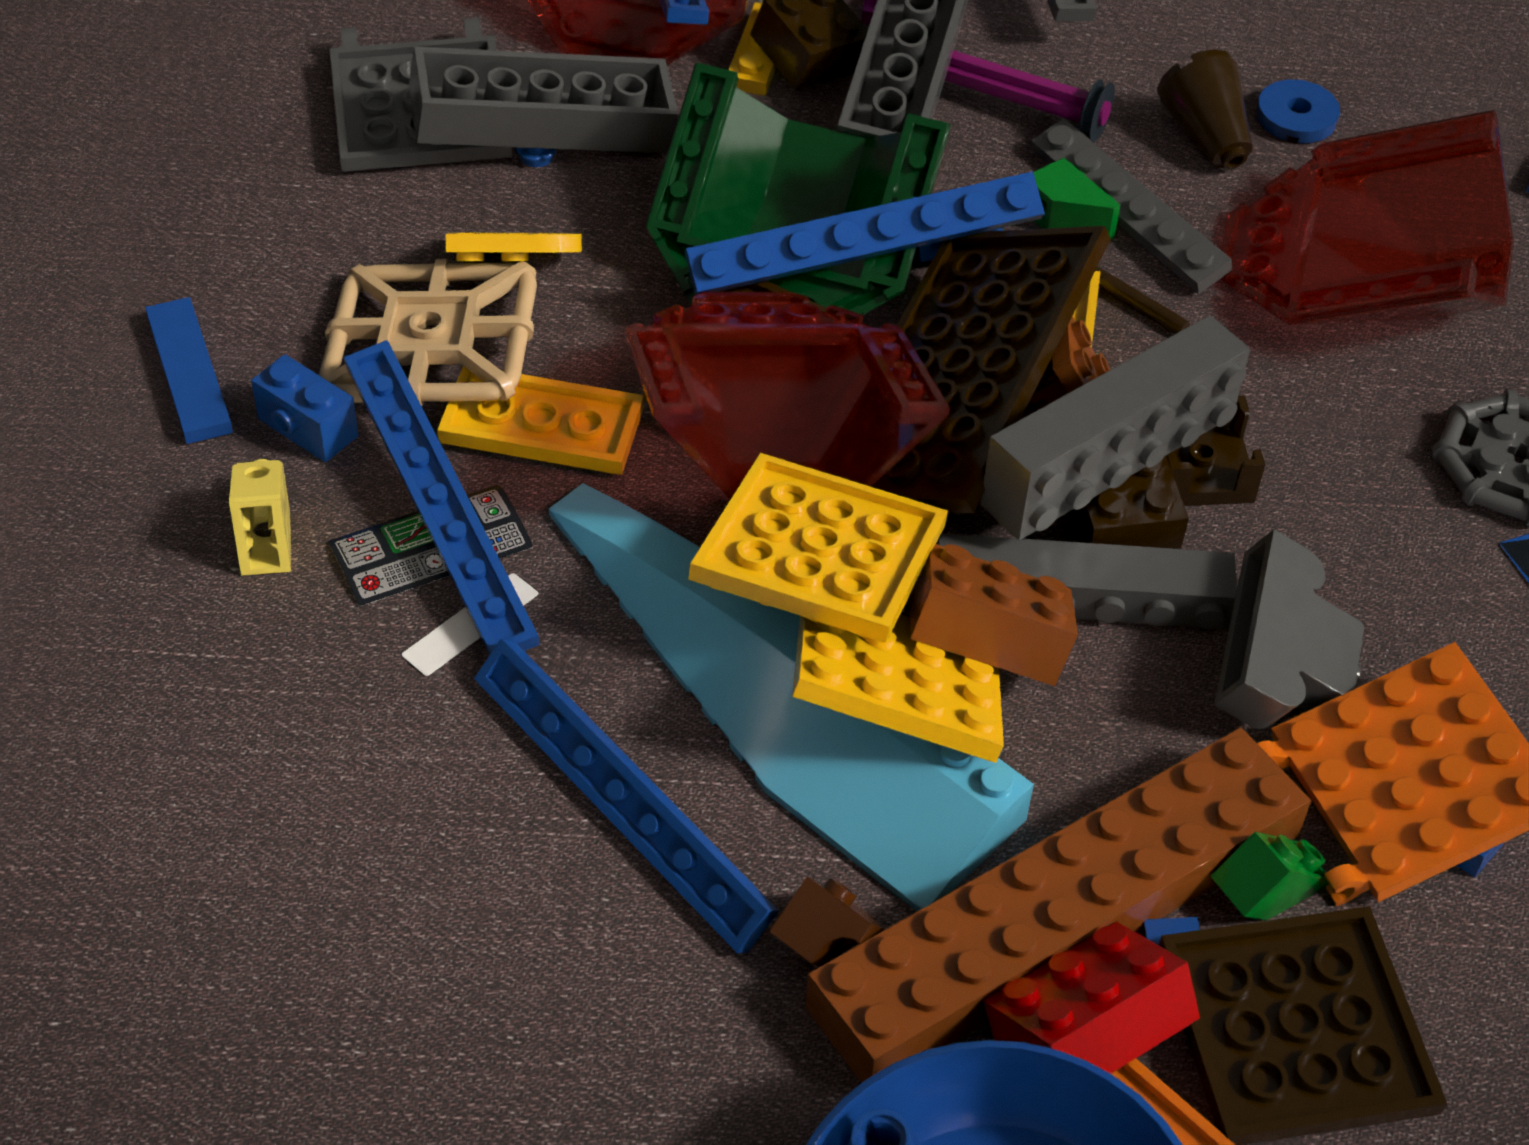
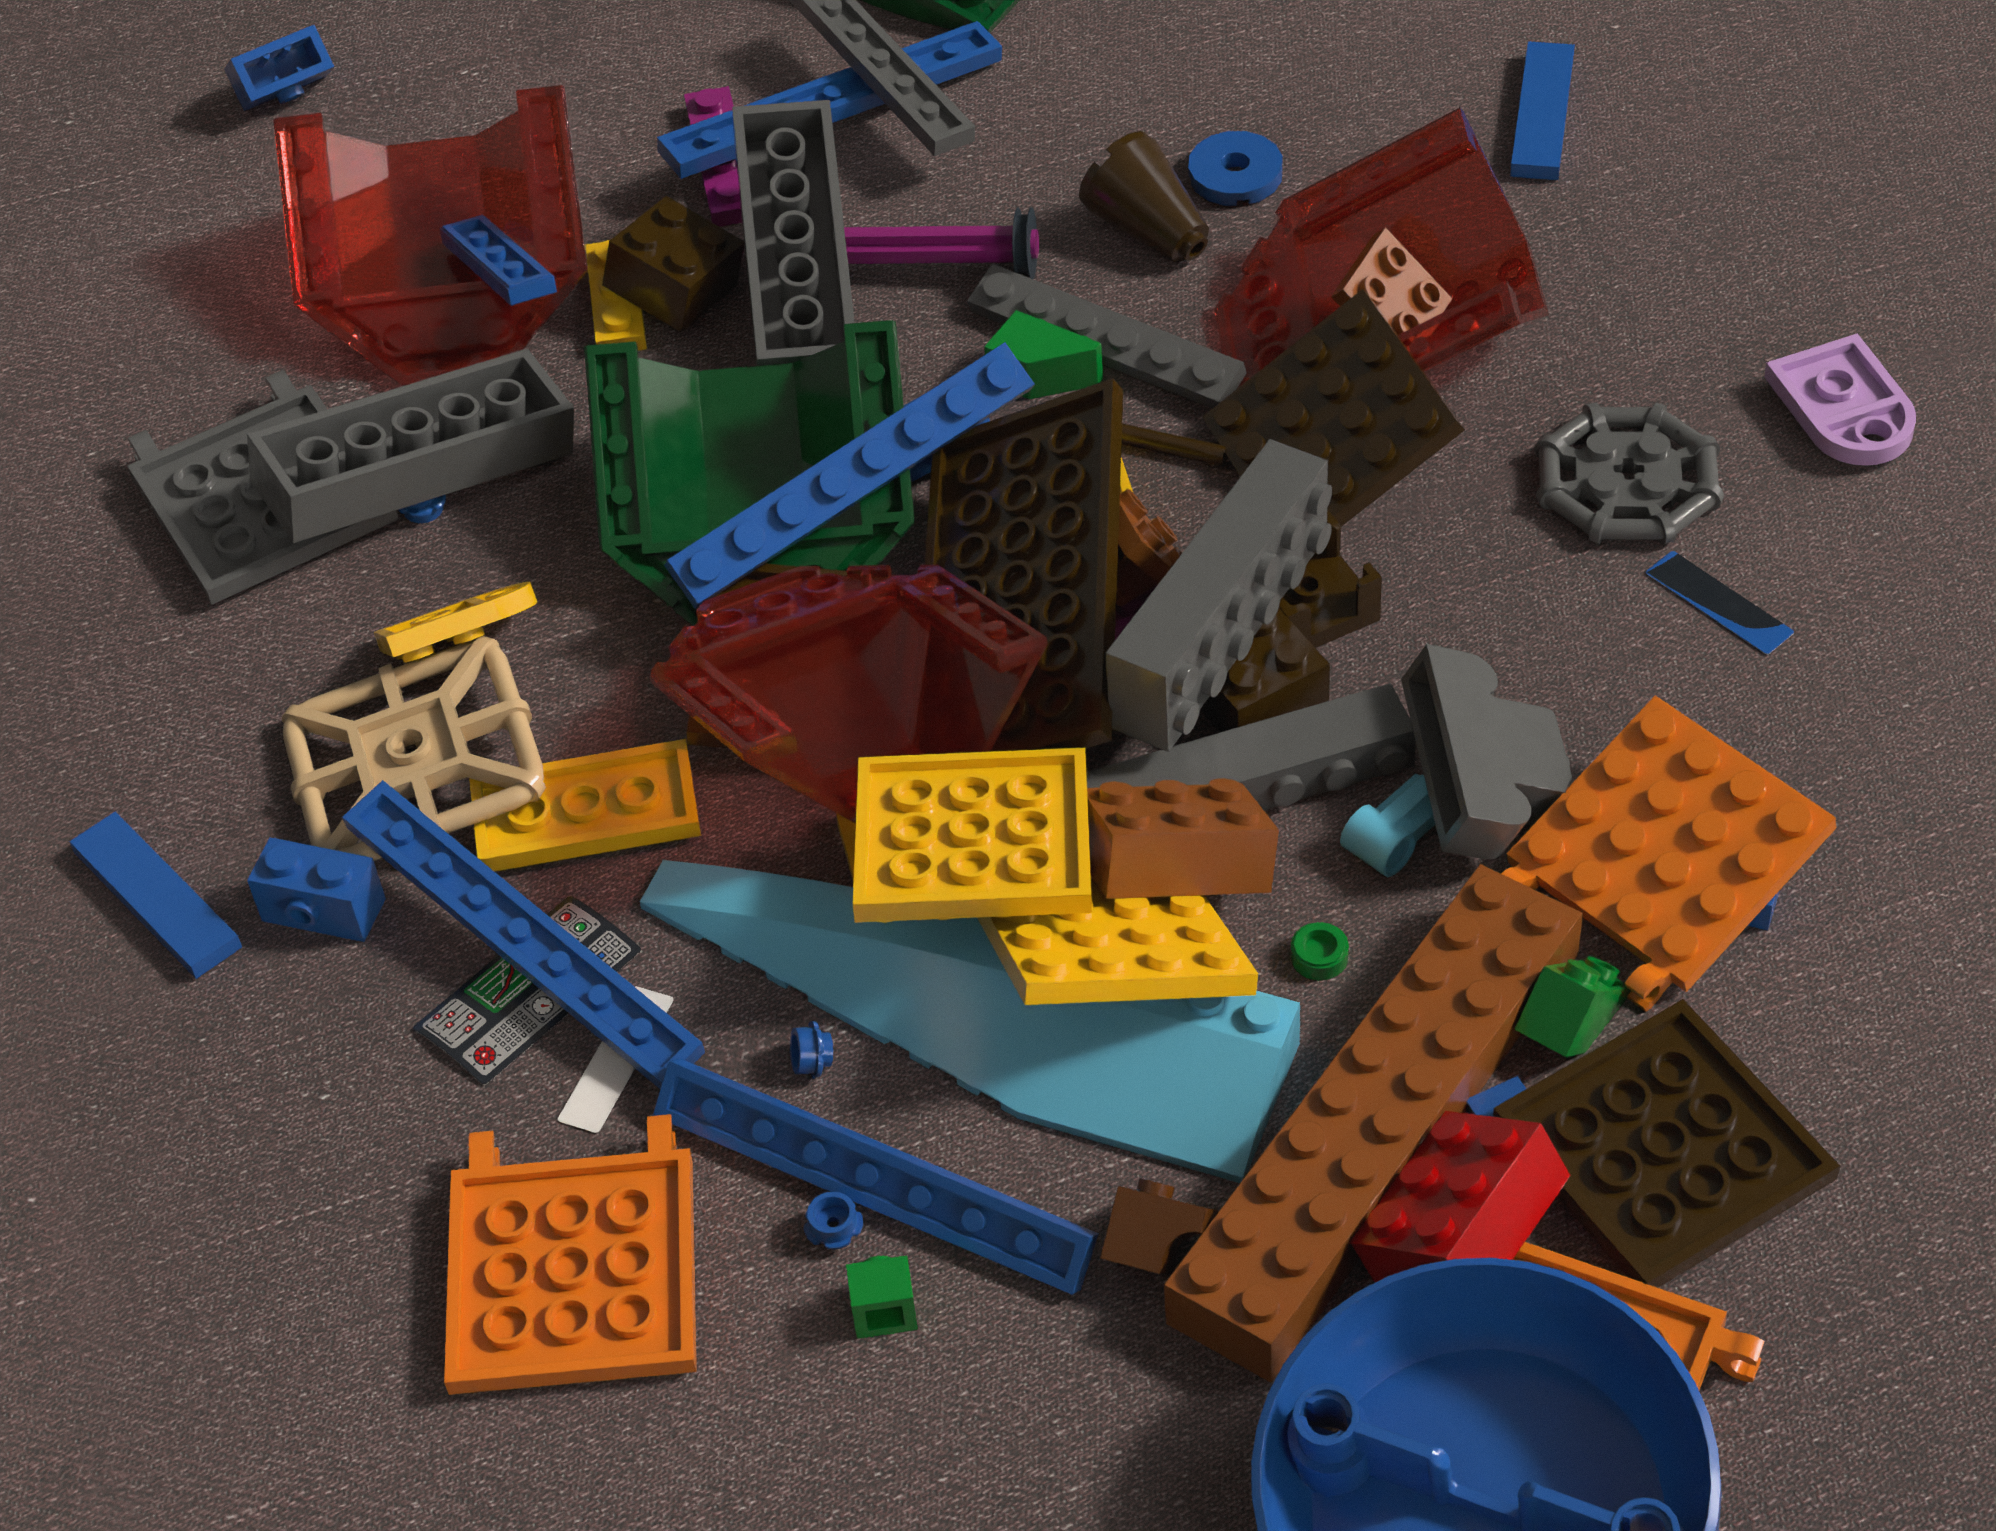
camera: 15 degrees left, 0 degrees up
light yellow torso [229,459,291,576] -> none
none -> orange plate [444,1114,697,1395]
none -> blue plate [790,1021,833,1079]
none -> blue plate [804,1192,863,1250]
none -> green plate [846,1255,918,1339]
none -> dark brown plate [1202,289,1465,527]
none -> green tile [1291,922,1349,981]
none -> plate [1331,227,1452,357]
none -> medium azure piece [1340,774,1435,877]

